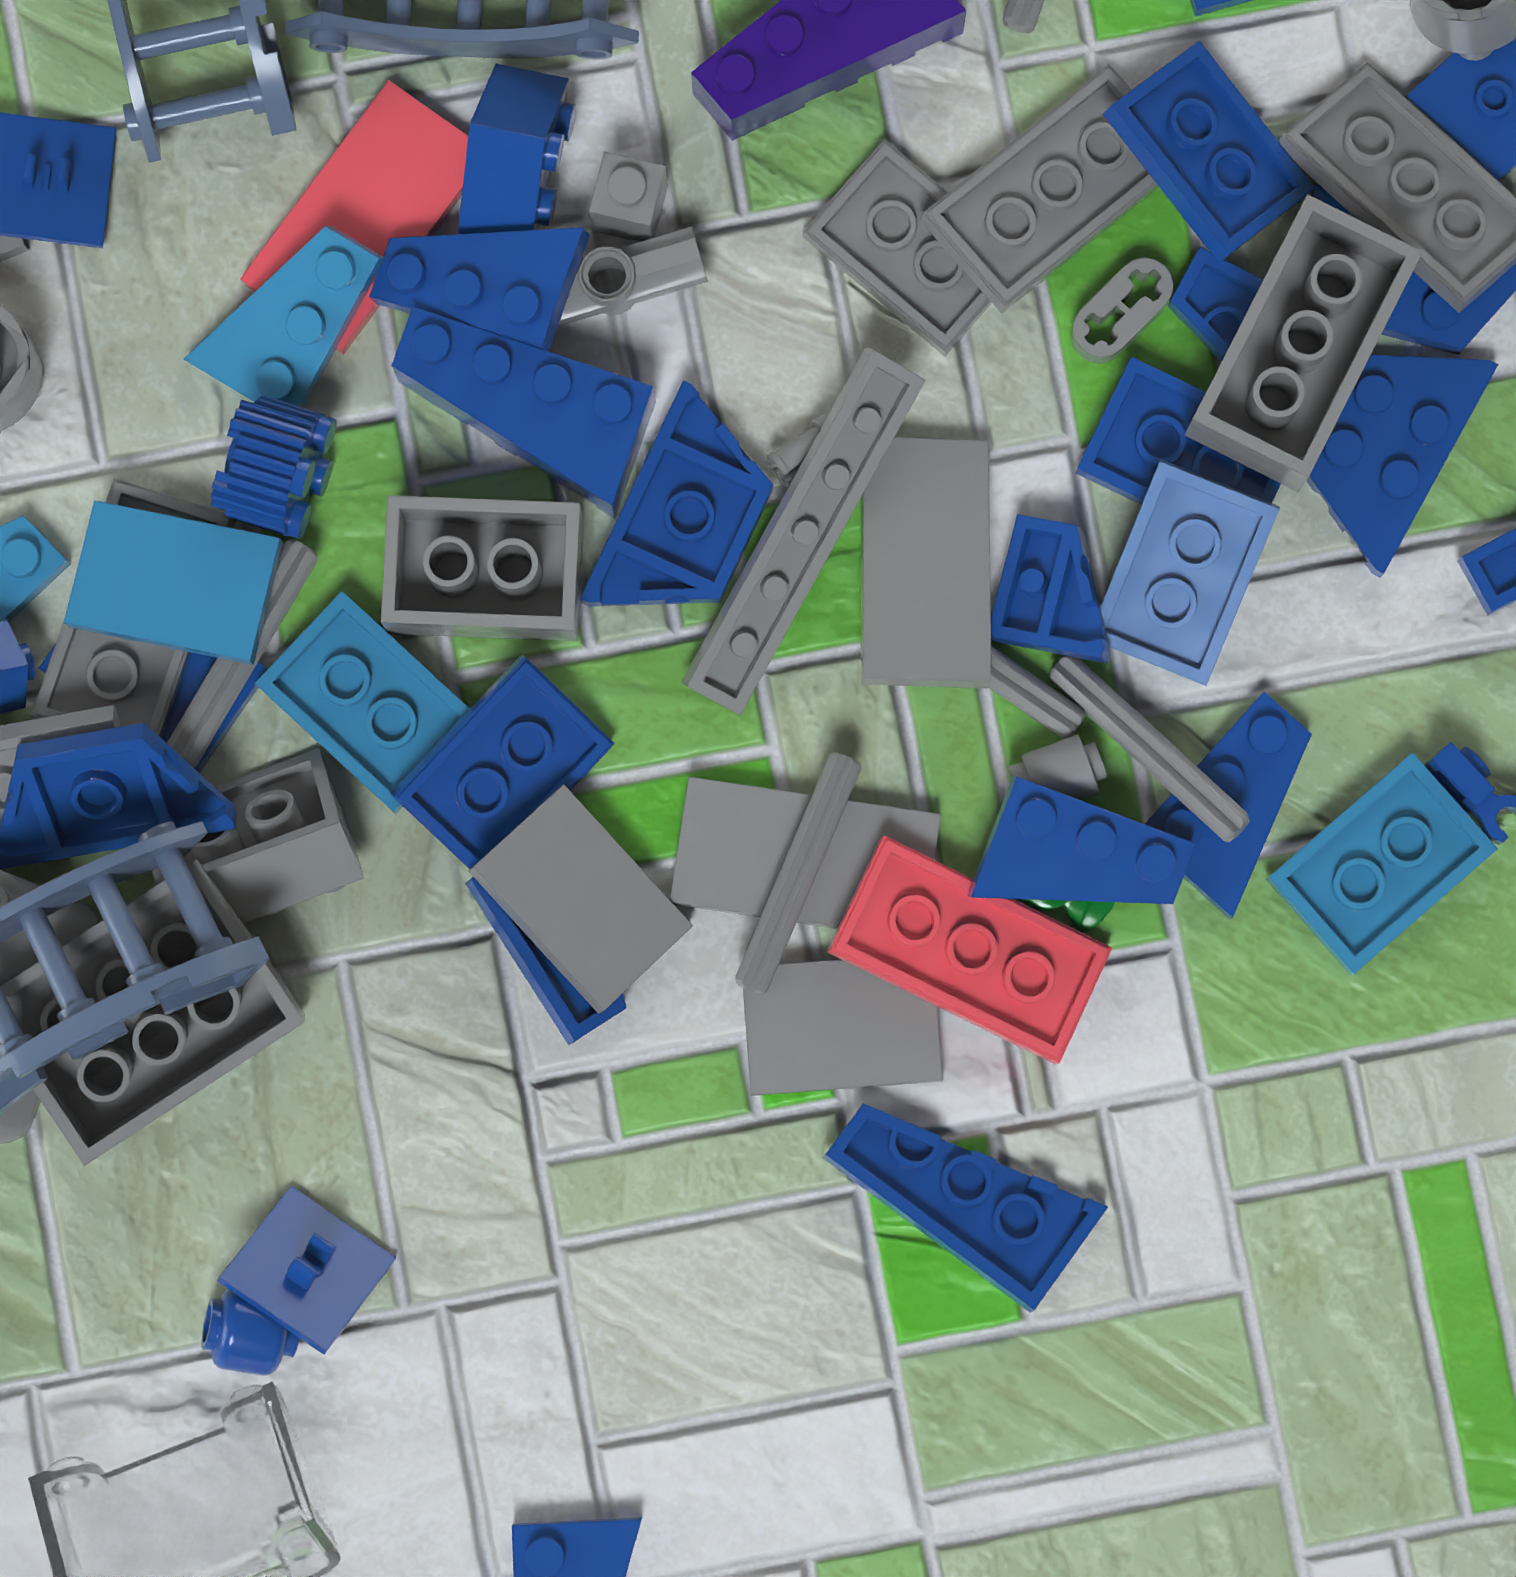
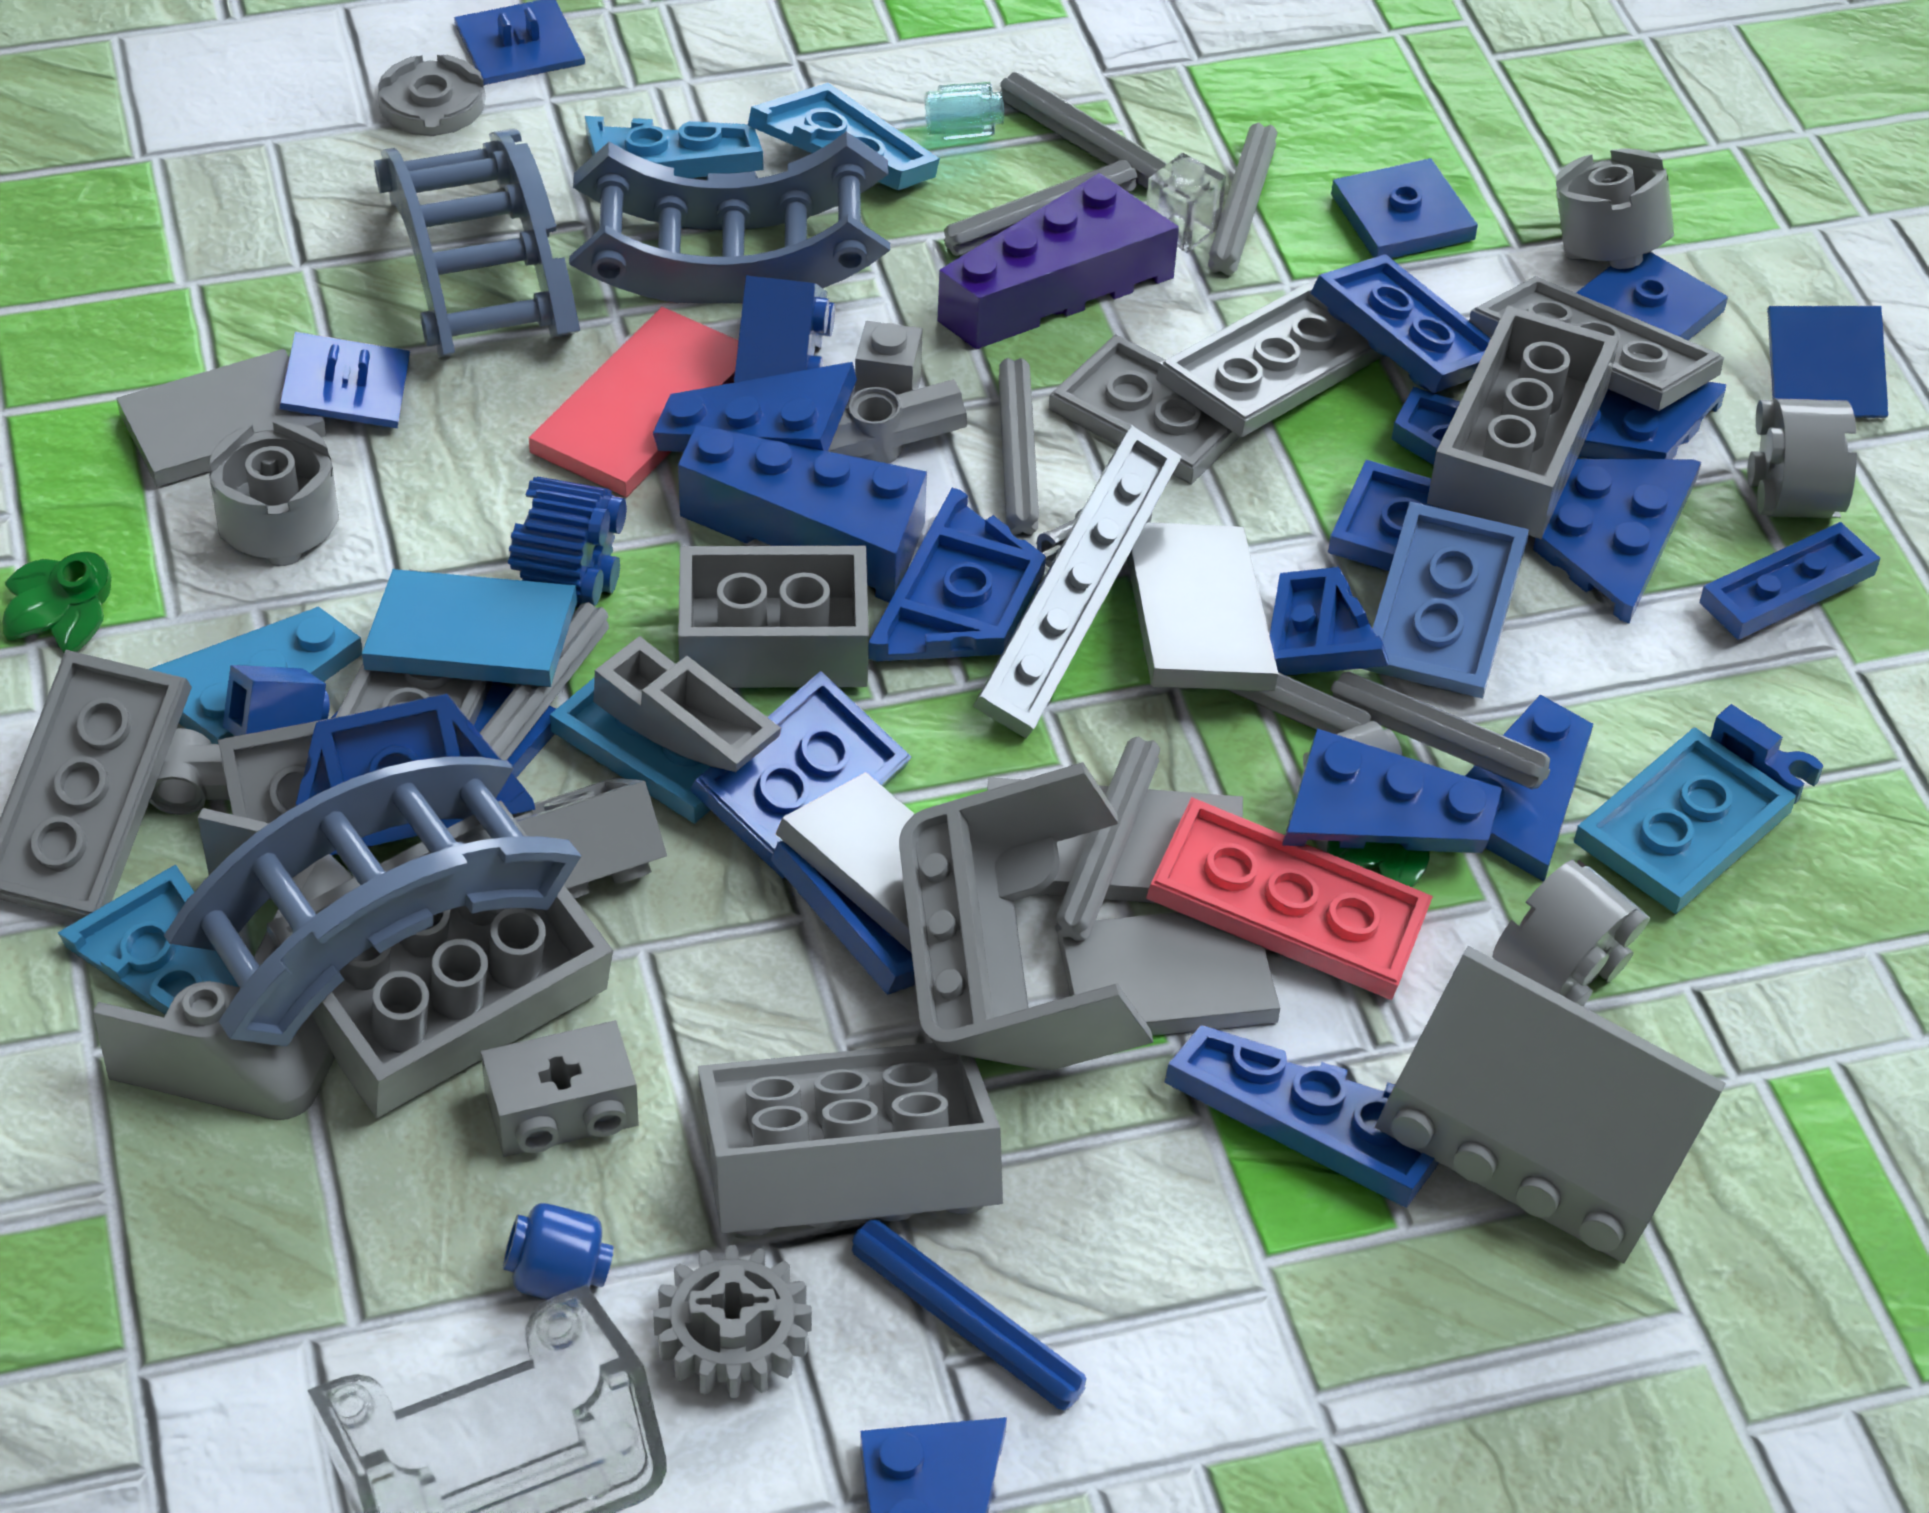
camera: 10 degrees left, 35 degrees down
dark azure wing [184,226,385,408] -> none
piece [217,1186,396,1355] -> none
light grey beam [1071,258,1173,364] -> none
none -> light grey brick [481,1020,639,1157]
none -> light grey slope [593,636,781,772]
none -> light grey gear [653,1245,812,1398]
none -> light grey slope [698,1043,1003,1236]
none -> blue axle [852,1219,1087,1410]
none -> light grey windscreen [899,762,1153,1070]
none -> light grey axle [998,358,1039,535]
none -> light grey slope [1375,946,1726,1264]
none -> light grey brick [1492,860,1650,1007]

